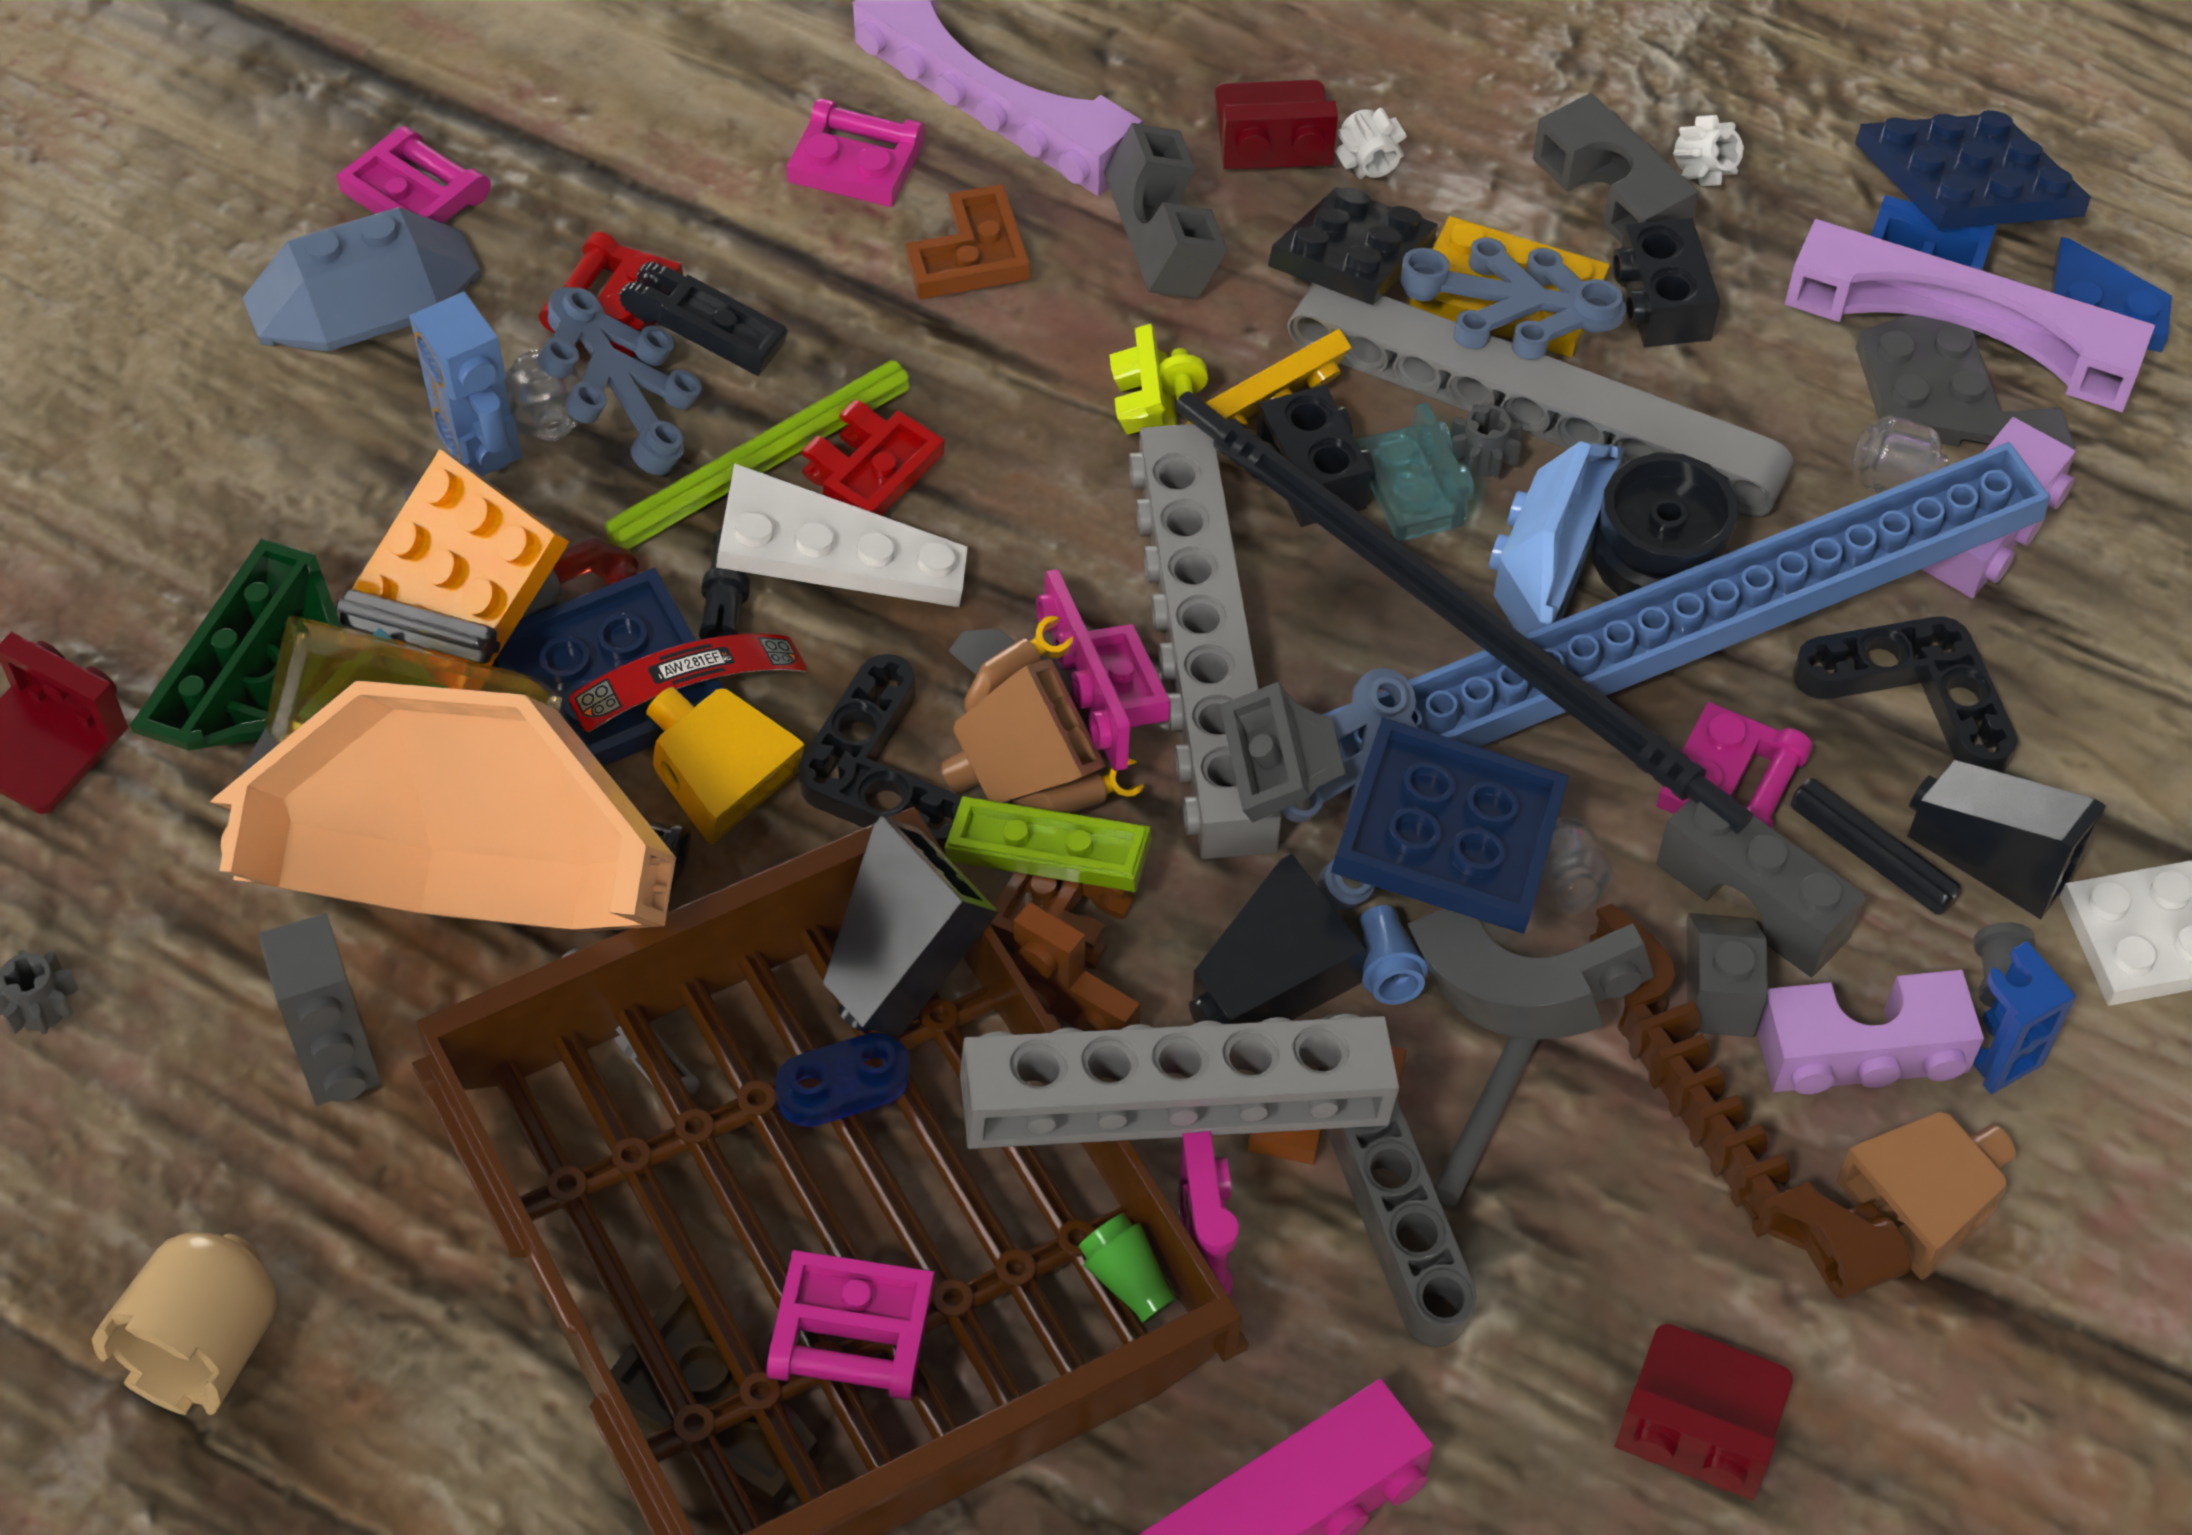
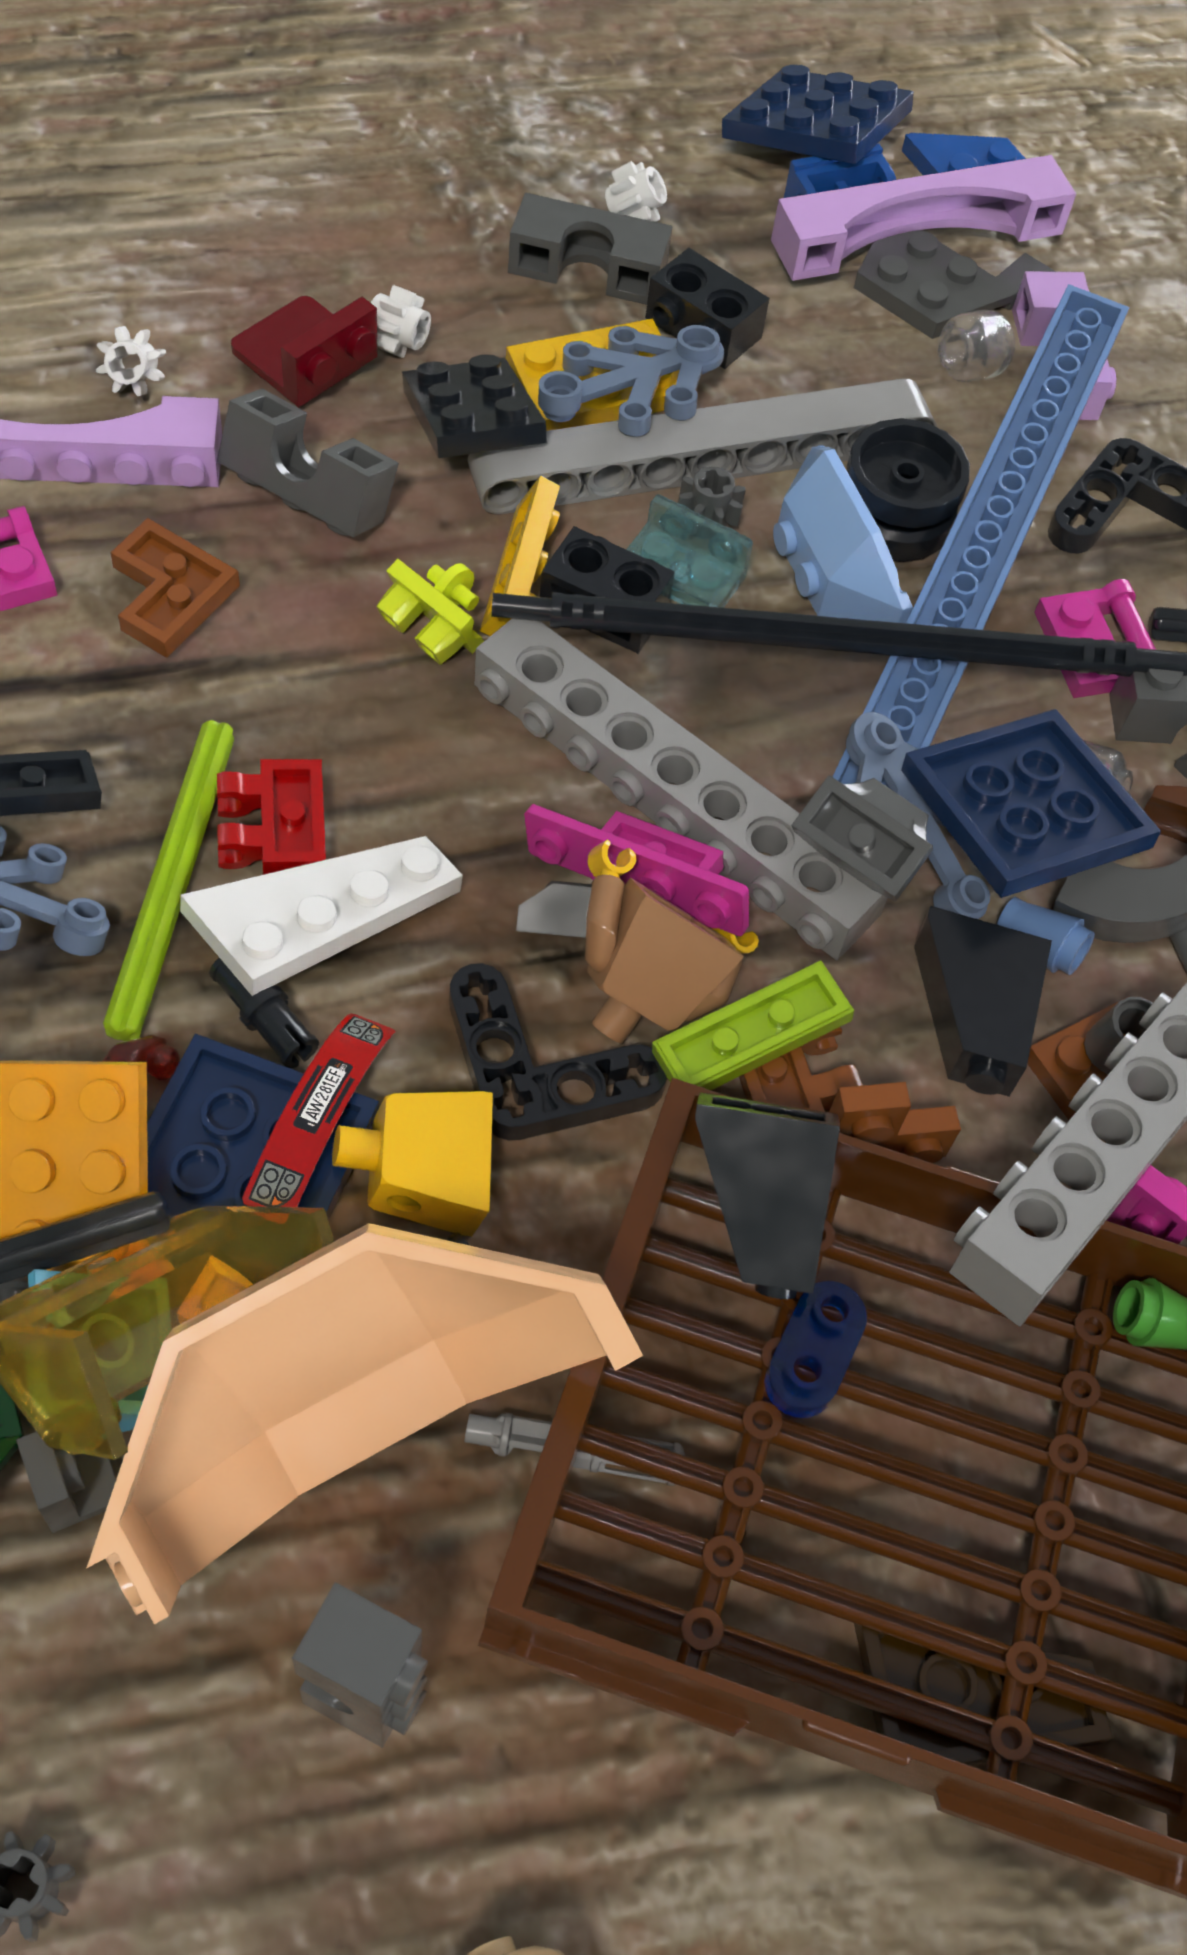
camera: 50 degrees left, 5 degrees up
dark pink plate [767,1250,934,1401] -> none
none -> white gear [96,326,166,396]

